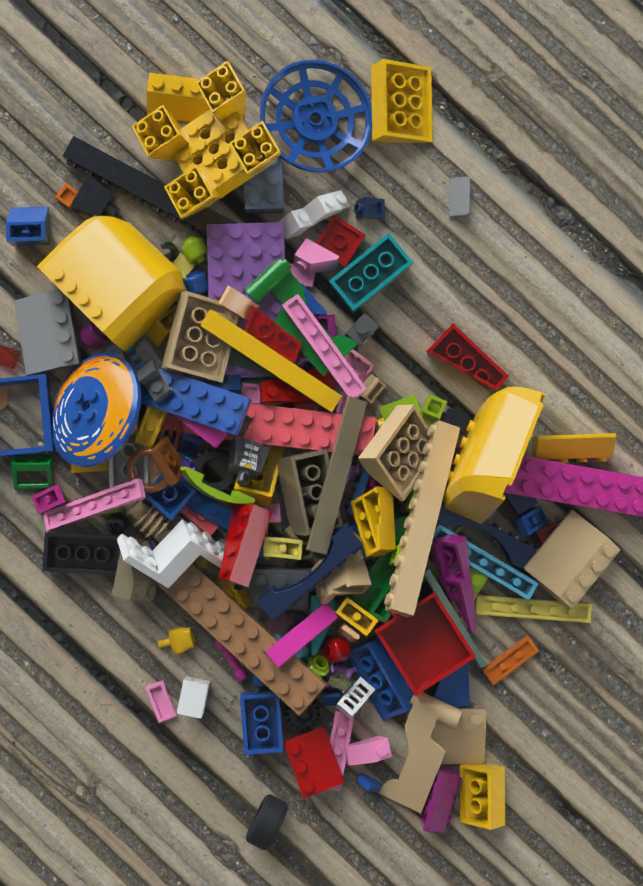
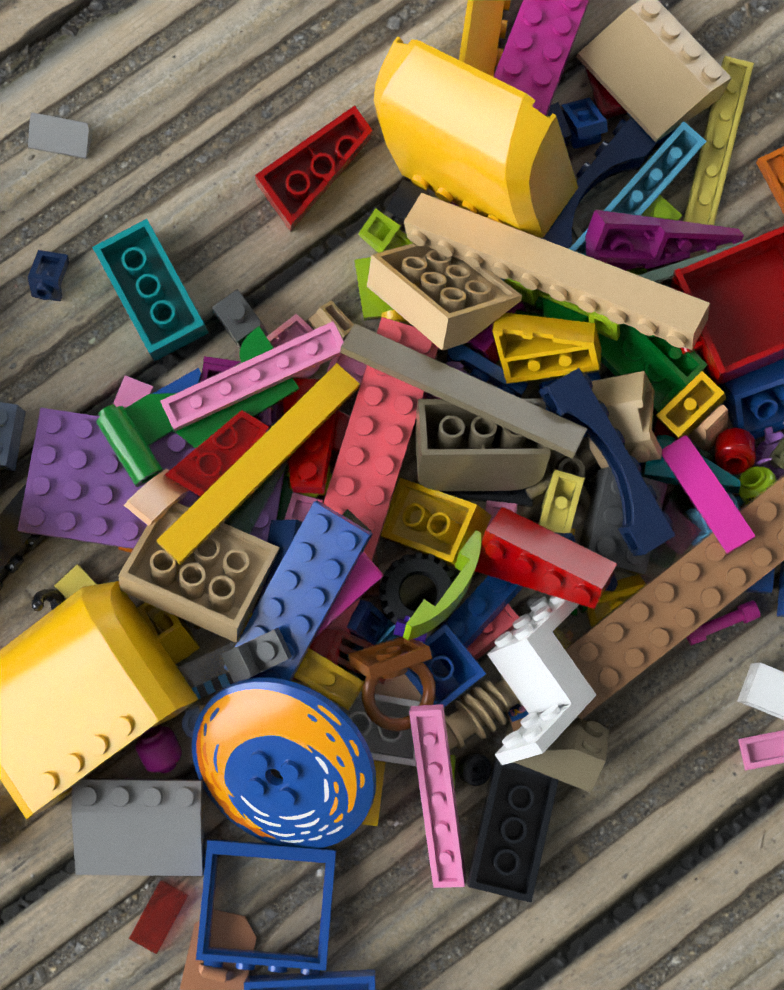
camera: 80 degrees left, 5 degrees down
green tile [11,455,54,490] -> none
dark pink slope [31,484,67,514] -> none
yellow piece [158,627,196,654] -> none
lime head [181,235,208,265] -> none
blue head [184,269,209,297] -> none
dark grey torso [228,436,270,486] -> none
white arch [279,190,350,239] -> none
bright pink slope [294,238,339,274] -> none
red plate [316,215,366,268] -> none

